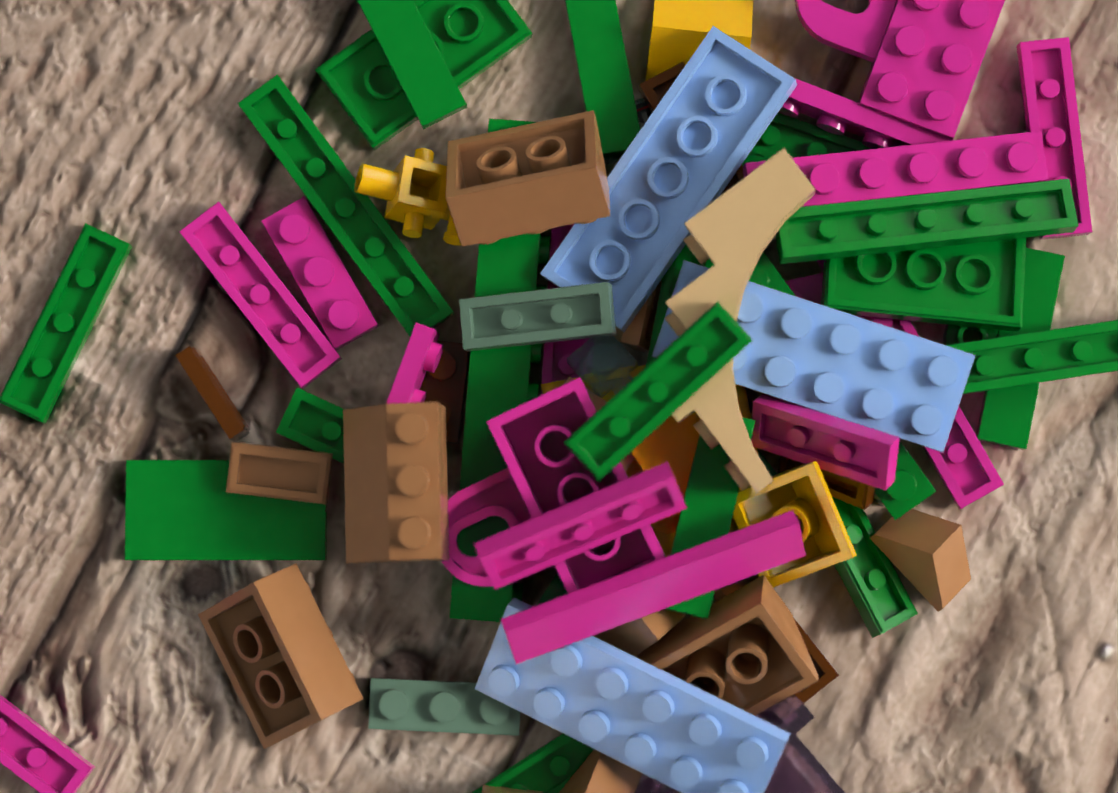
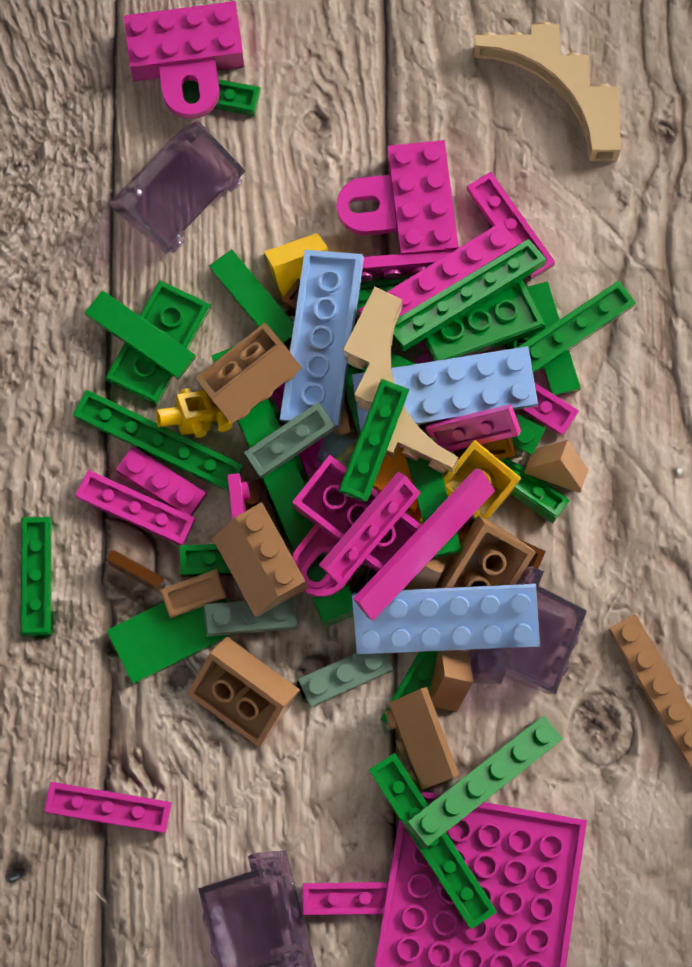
camera: 25 degrees left, 10 degrees down
none -> sand green plate [203,597,297,637]

